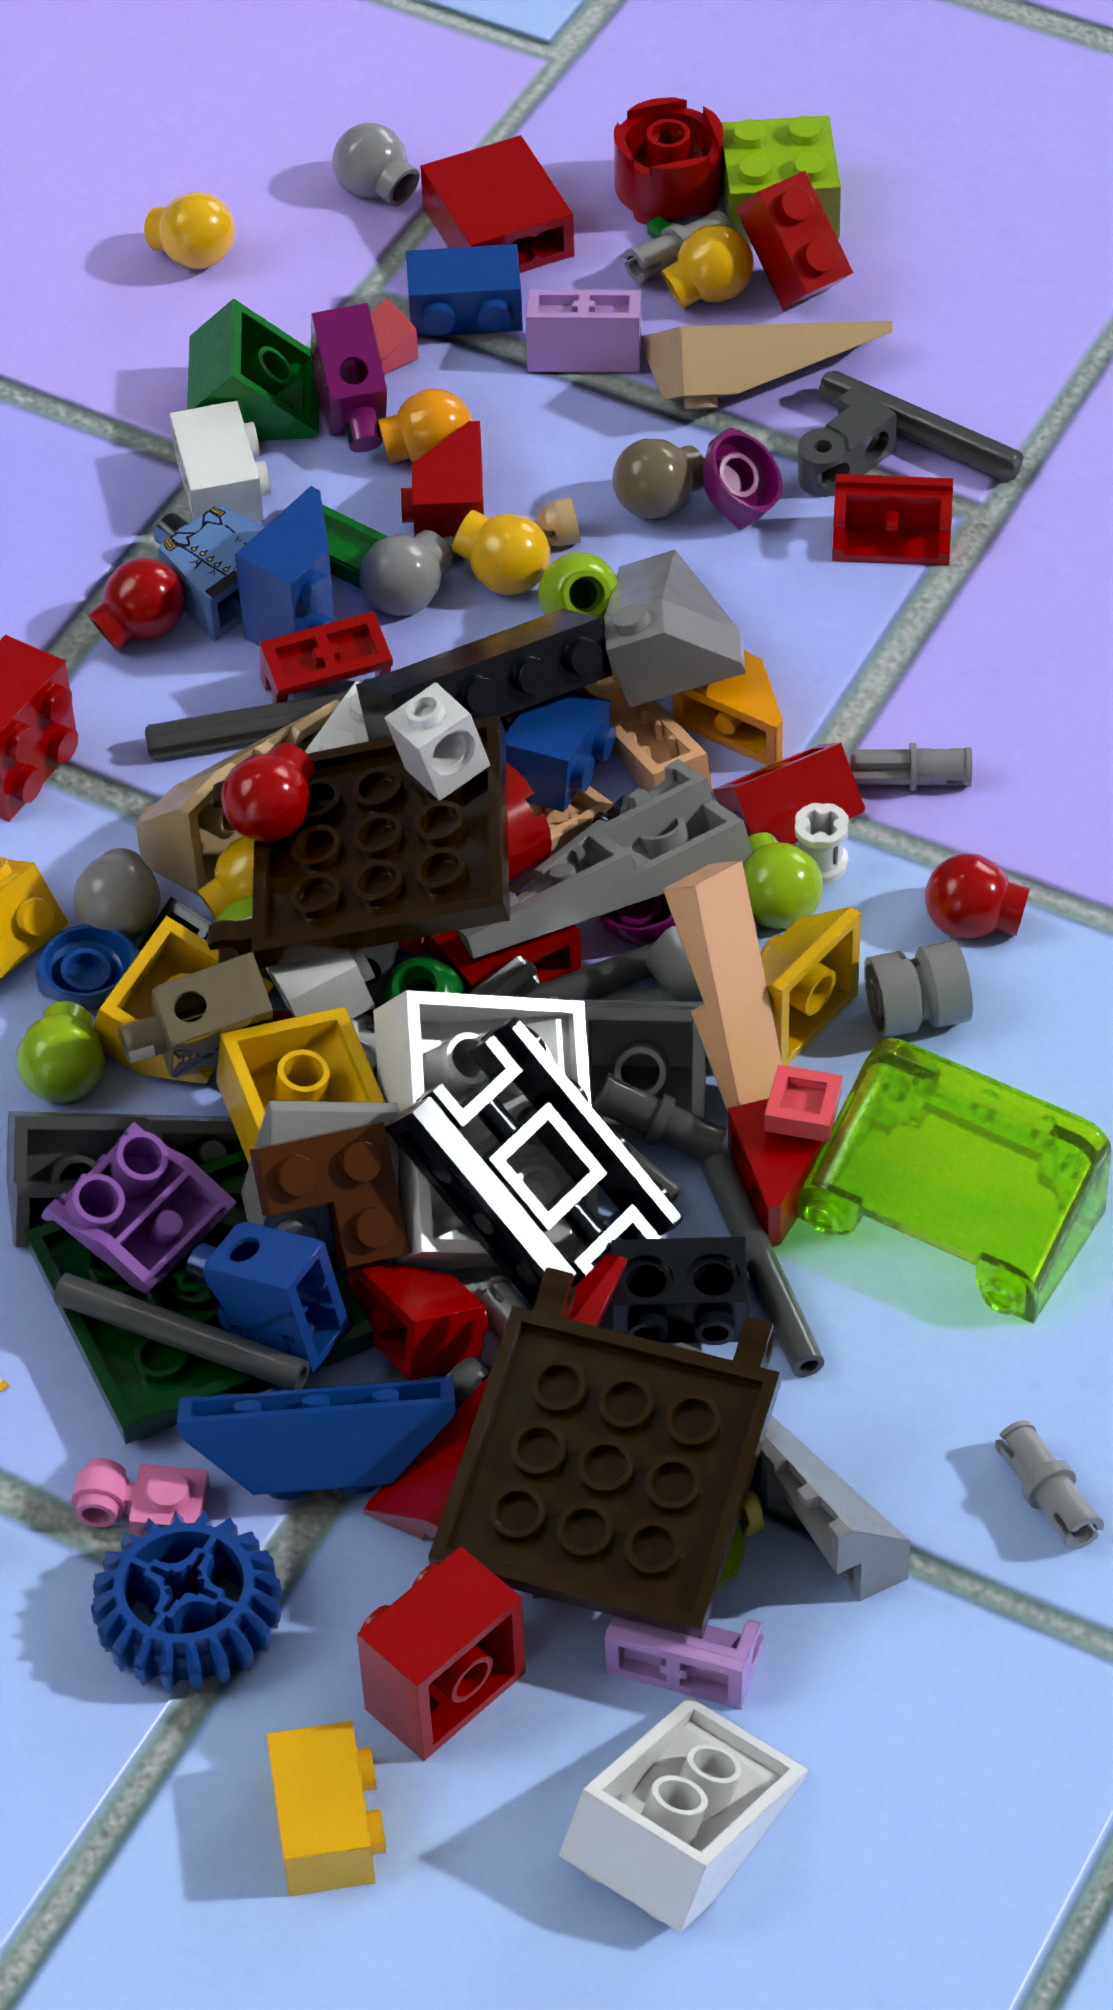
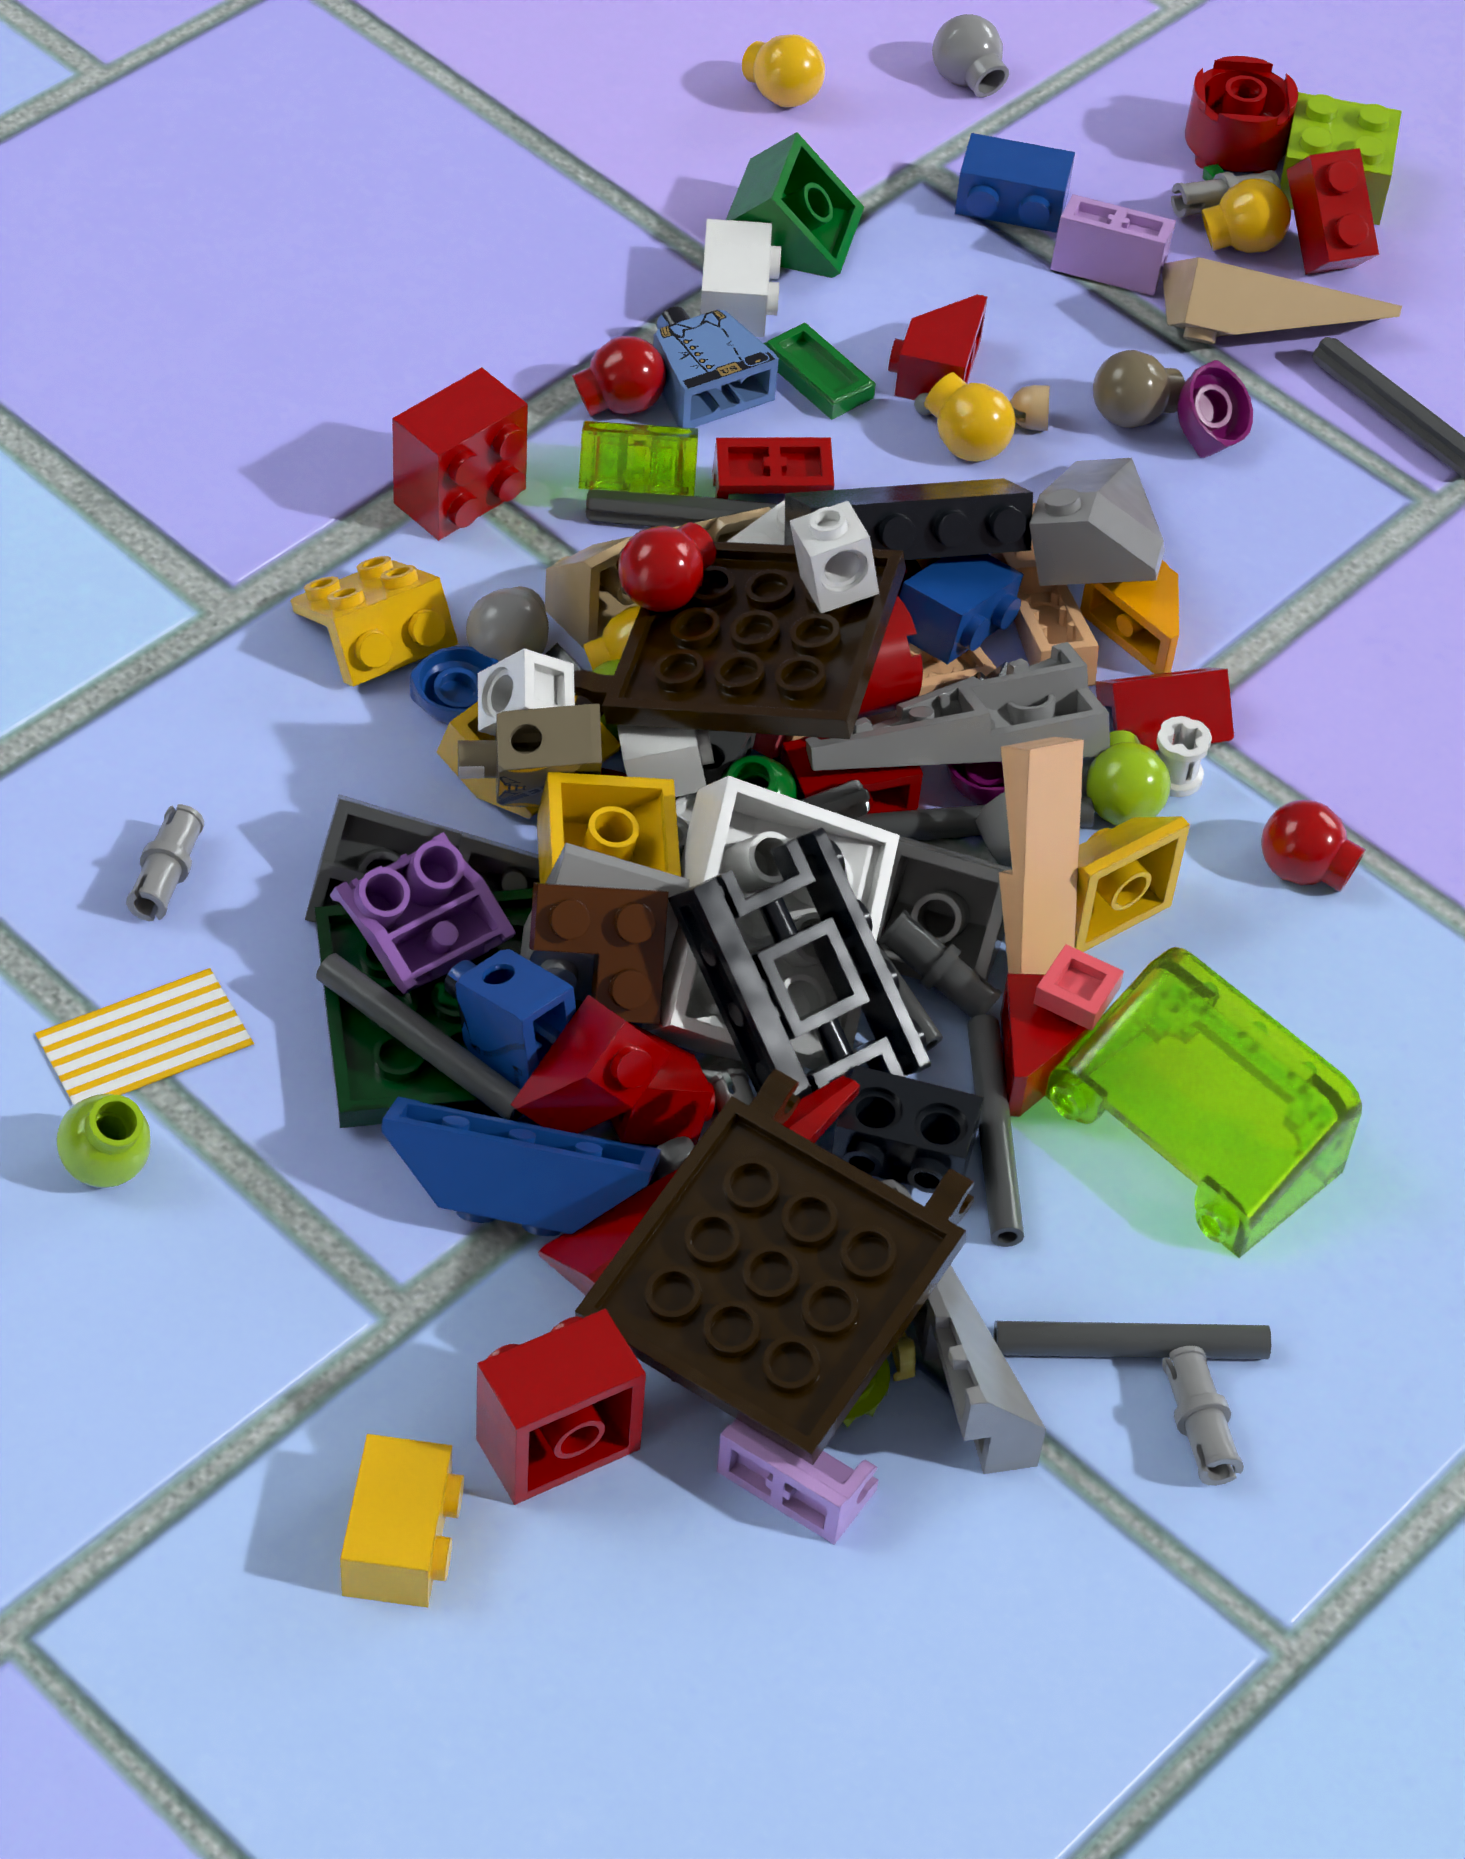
camera: 10 degrees right, 0 degrees up
lime piece [16,1001,105,1103] -> none
bright pink plate [71,1458,210,1537] -> none
blue gear [91,1510,282,1694] -> none
blue slope [235,486,335,647] -> none
magenta torso [310,303,387,453] -> none
light grey piece [359,530,452,616] -> none
coral slope [370,299,418,374] -> none
light orange piece [378,389,473,464] -> none
red brick [420,135,575,273] -> none
lime piece [538,552,618,627] -> none
white slope [558,1696,809,1933] -> none
dark grey leg [798,386,897,497] -> none
red hinge [832,474,953,566] -> none
light grey axle [850,743,972,791] -> none
light grey wheel [864,940,973,1038] -> none
none -> white brick [478,648,575,736]
none -> red slope [510,995,671,1134]
none -> clear neon green brick [578,421,698,496]
none -> dark grey piece [993,1321,1271,1359]

